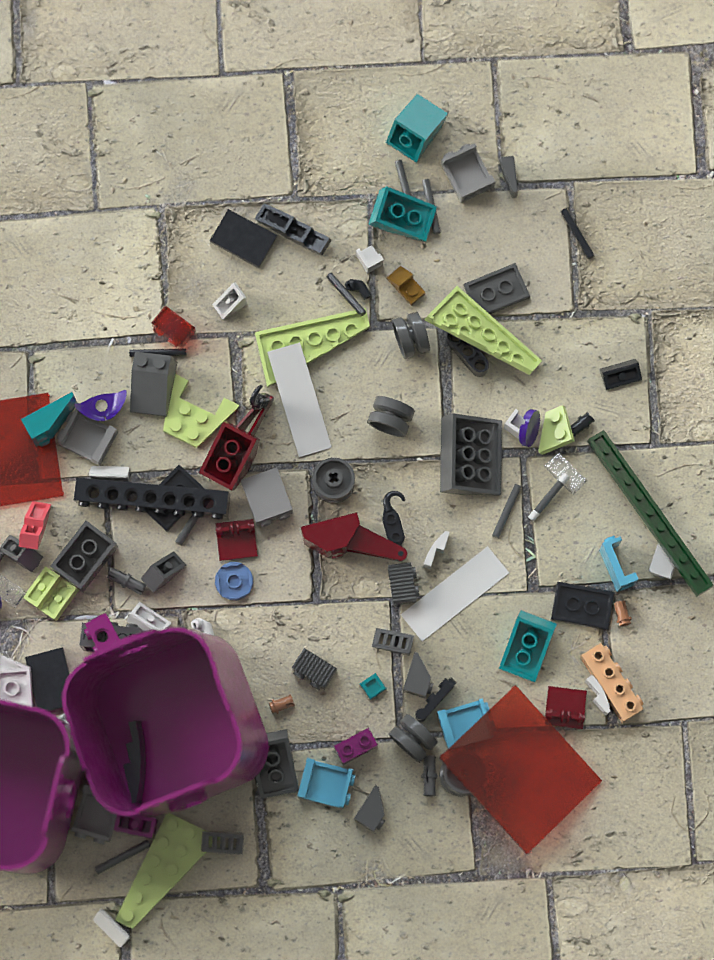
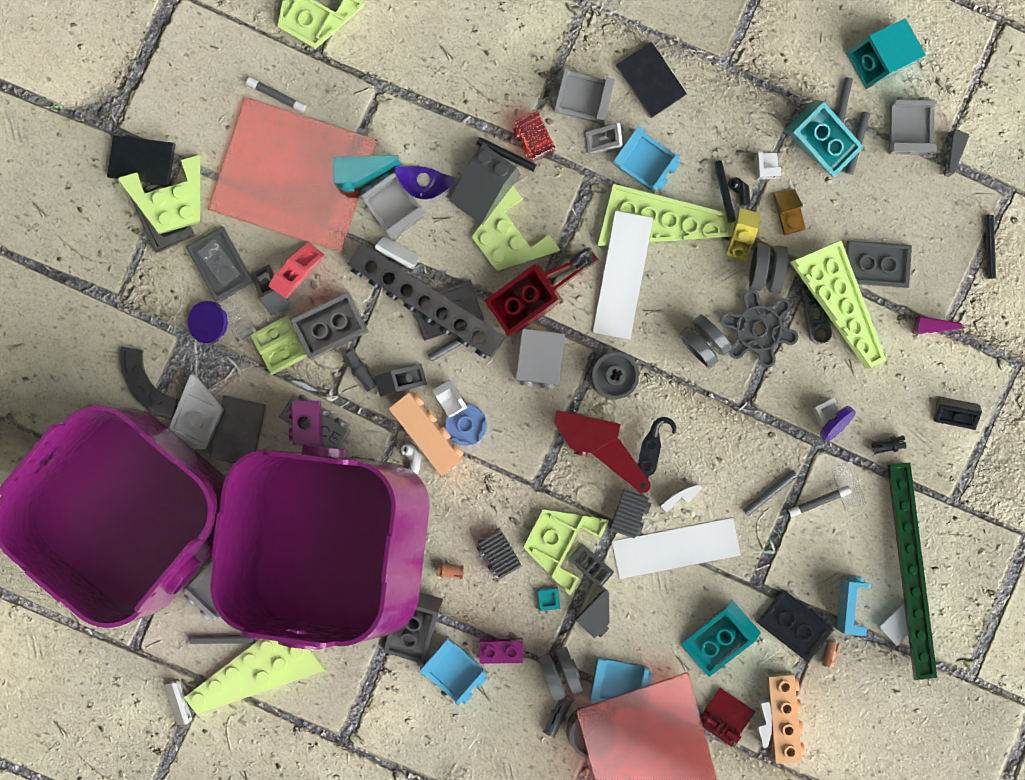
camera: 30 degrees right, 10 degrees up
black slope [123,720,146,804] -> none
white slope [127,602,171,632] -> none
dark grey slope [201,831,244,854] -> none
dark red hinge [215,519,258,561] -> none
black slope [255,203,331,256] -> none
dark grey slope [354,785,385,832] -> none
black plate [415,677,457,722] -> none
dark grey slope [440,413,502,496] -> none
yellowish green wing [538,405,575,455] -> none
none -> light nougat brick [389,392,465,477]
none -> white panel [432,380,467,418]
none -> yellowish green wing [523,509,609,595]
none -> light grey panel [552,68,615,124]
none -> medium azure panel [613,126,680,193]
none -> dark grey plate [721,290,799,368]
none -> light yellow slope [726,208,761,261]
none -> magenta slope [913,316,963,335]

